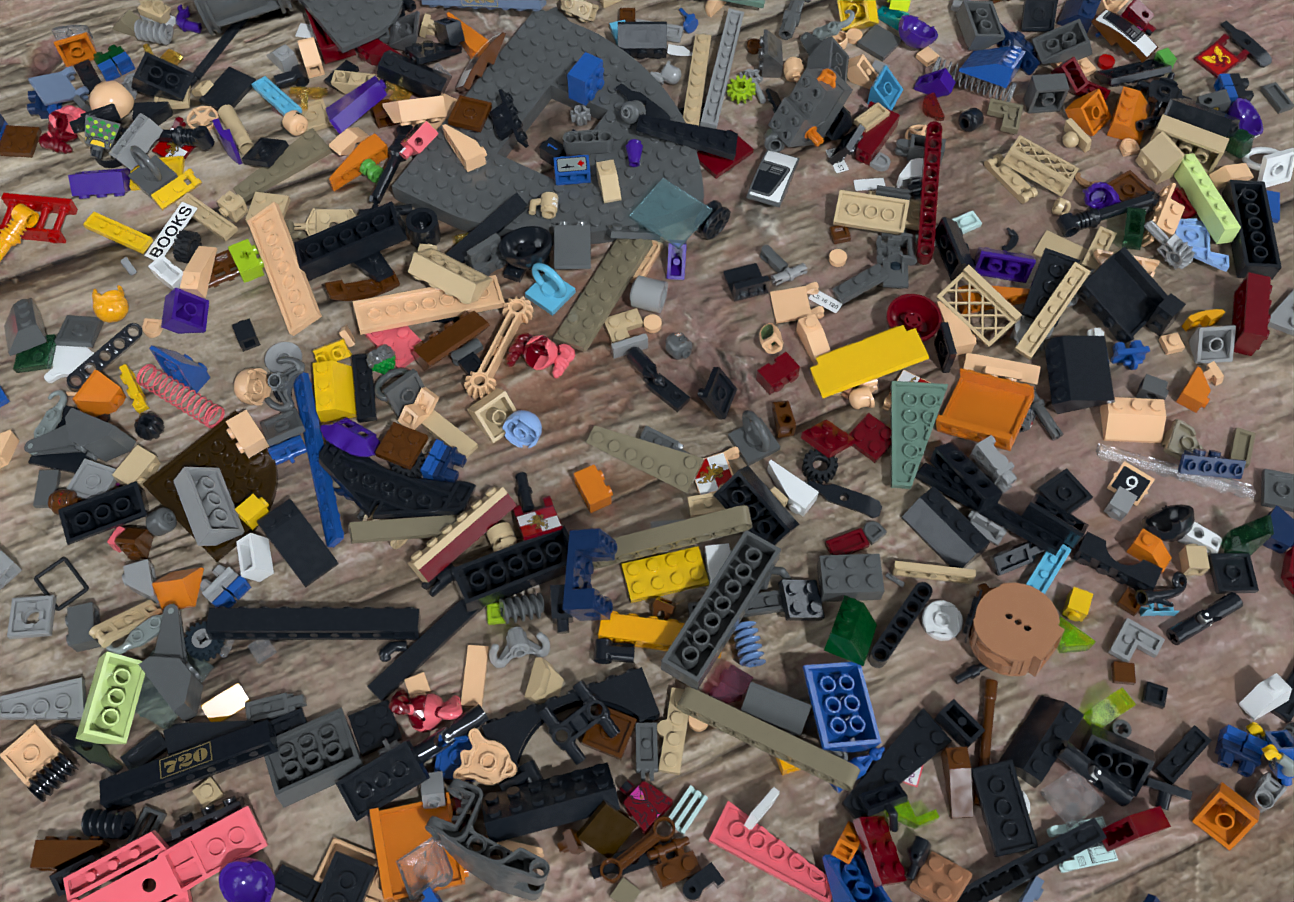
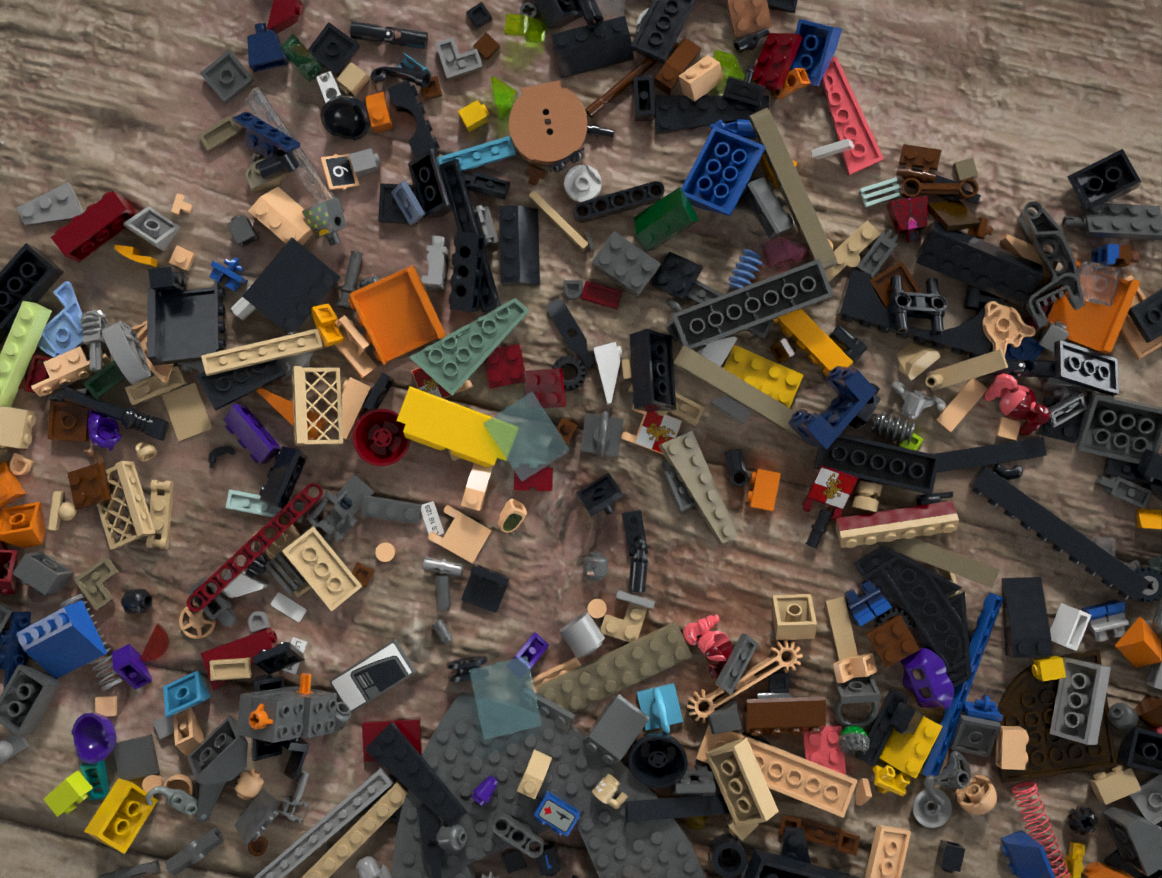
camera: 140 degrees left, 25 degrees up
light blue cylinder [502,410,542,448] -> none
black leg [683,862,725,902] -> none
lime gear [727,75,756,104] -> none
light nougat piece [849,378,878,409] -> none
orange slope [1176,366,1211,413] -> none
none -> reddish brown plate [68,462,112,510]
none -> light grey beam [102,321,151,384]
none -> black piece [257,149,299,179]
none -> dark grey torso [302,197,346,246]
none -> light orange slope [311,303,344,347]
none -> sand blue plate [391,181,425,225]
none -> dark grey pin [431,619,453,645]
none -> clear light blue piece [483,392,570,482]
none -> light nougat brick [679,55,724,101]
none -> dark grey slope [708,700,742,734]
none -> dark grey plate [715,633,758,695]
none -> black piece [724,449,748,488]
none -> black brick [889,702,924,735]
none -> tan piece [925,349,1008,391]
none -> dark grey tile [1048,391,1087,427]

